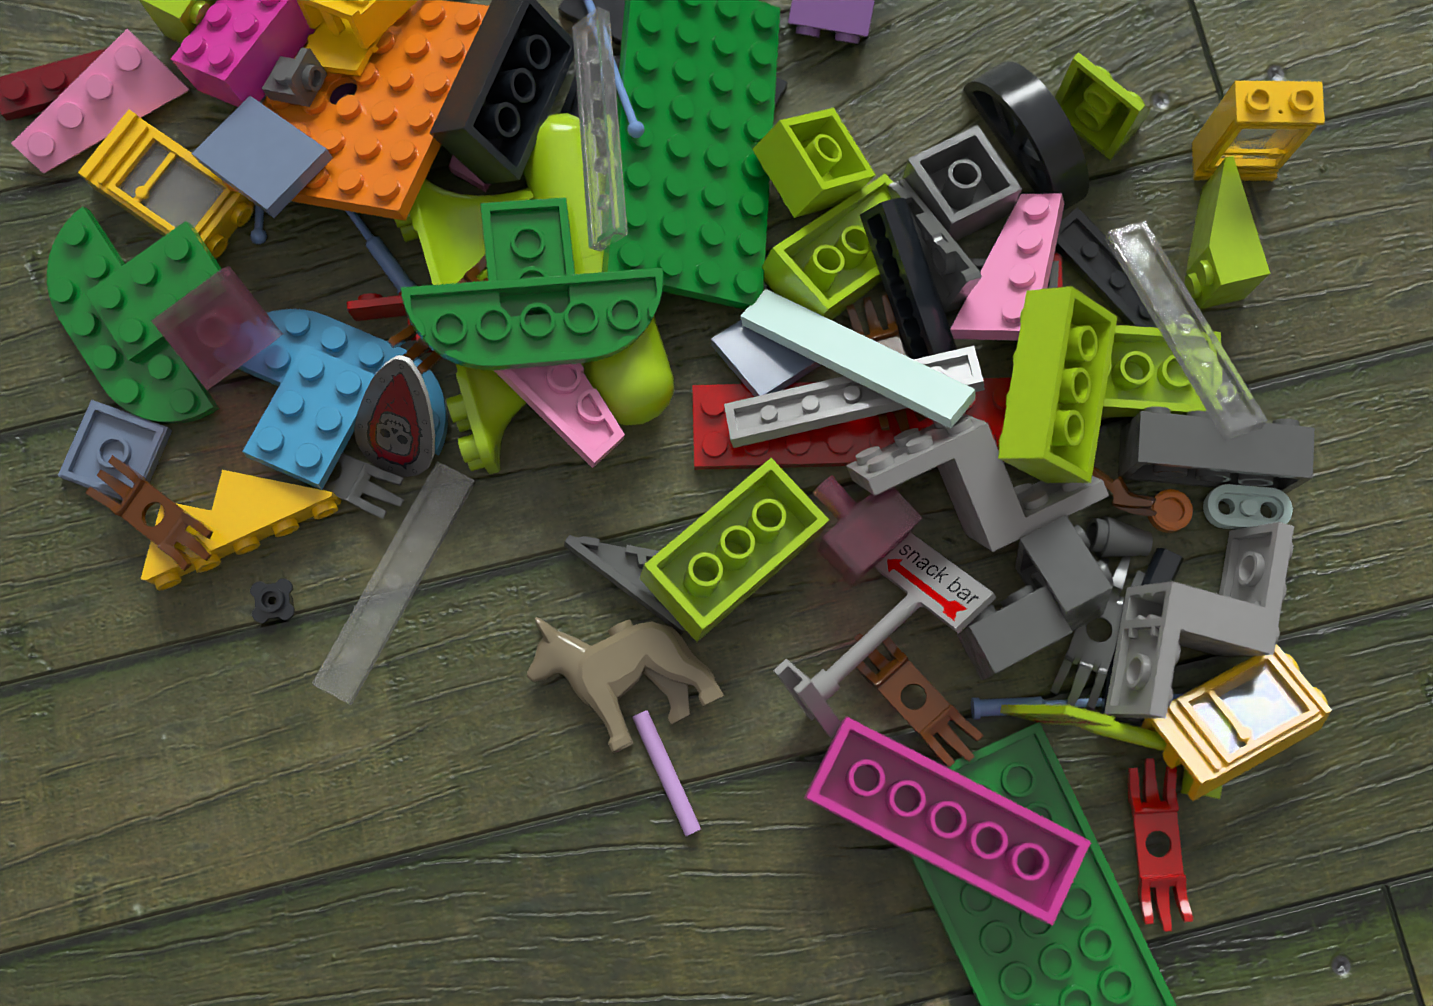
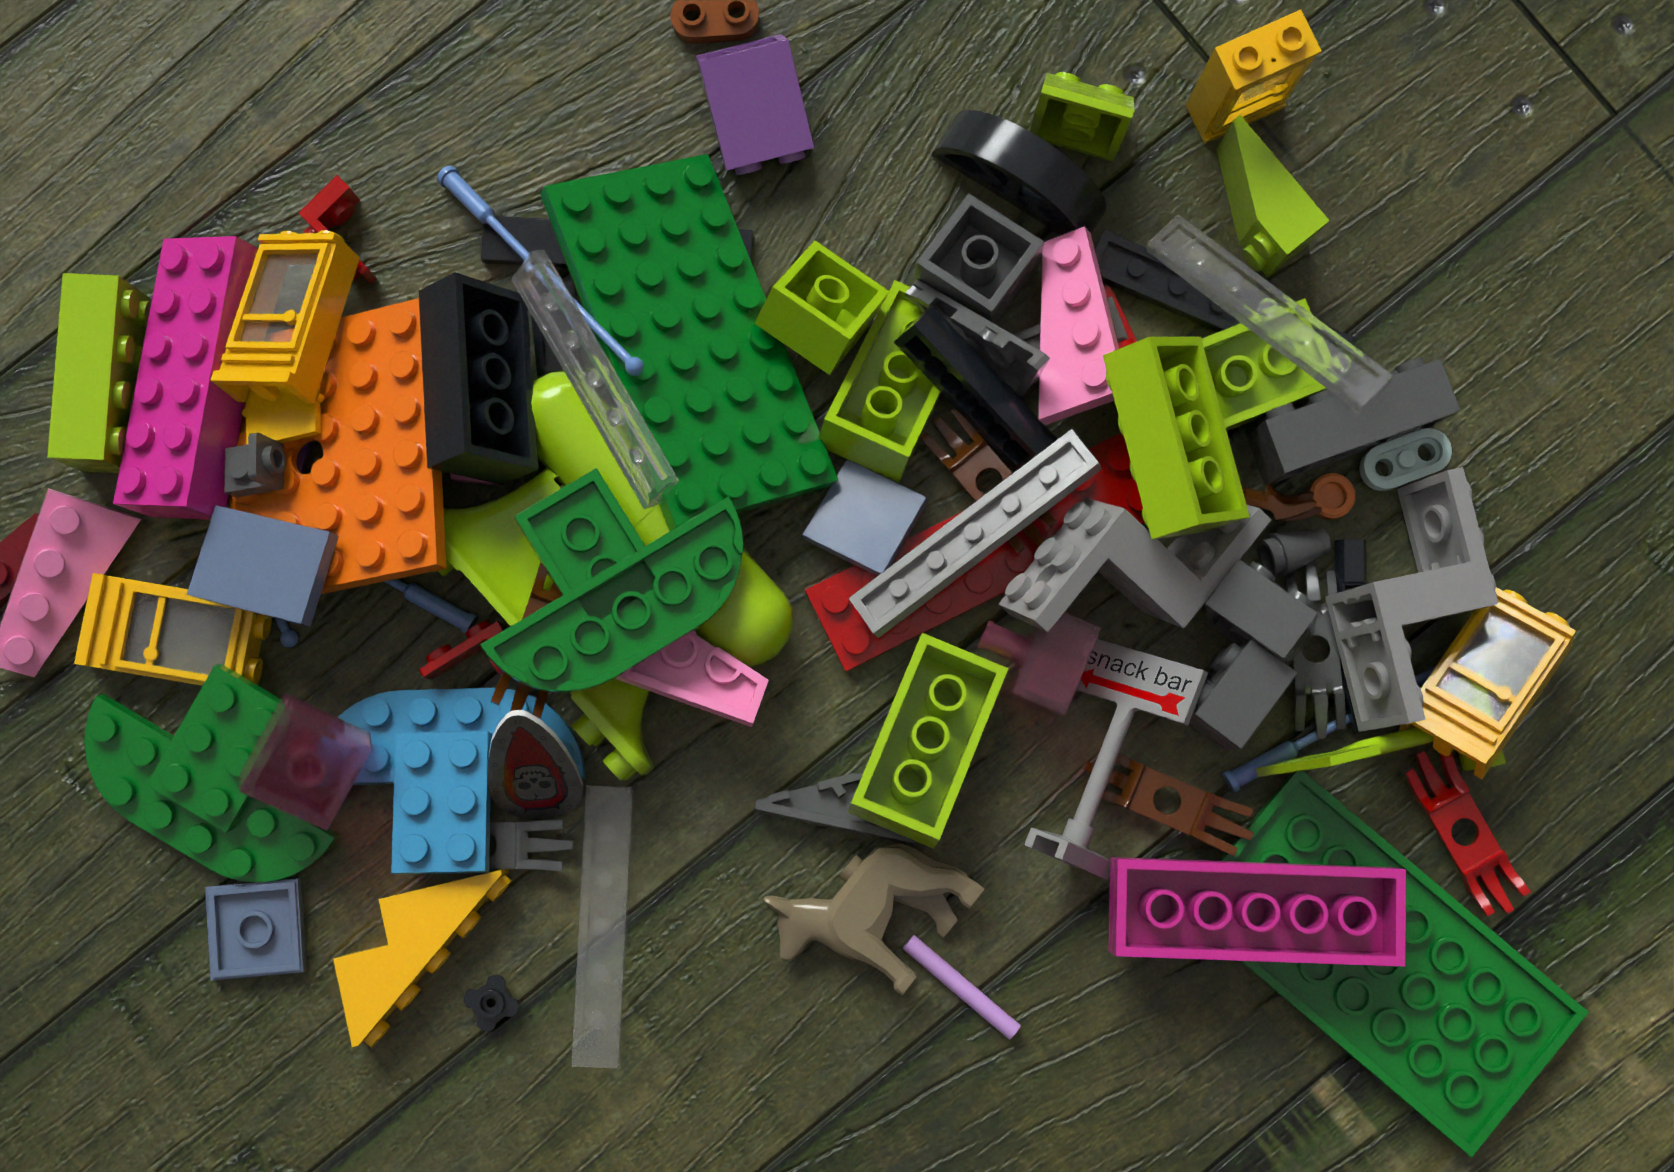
camera: 25 degrees left, 5 degrees up
reddish brown piece [86,455,213,571] -> none
light aqua tile [741,289,976,429] -> none

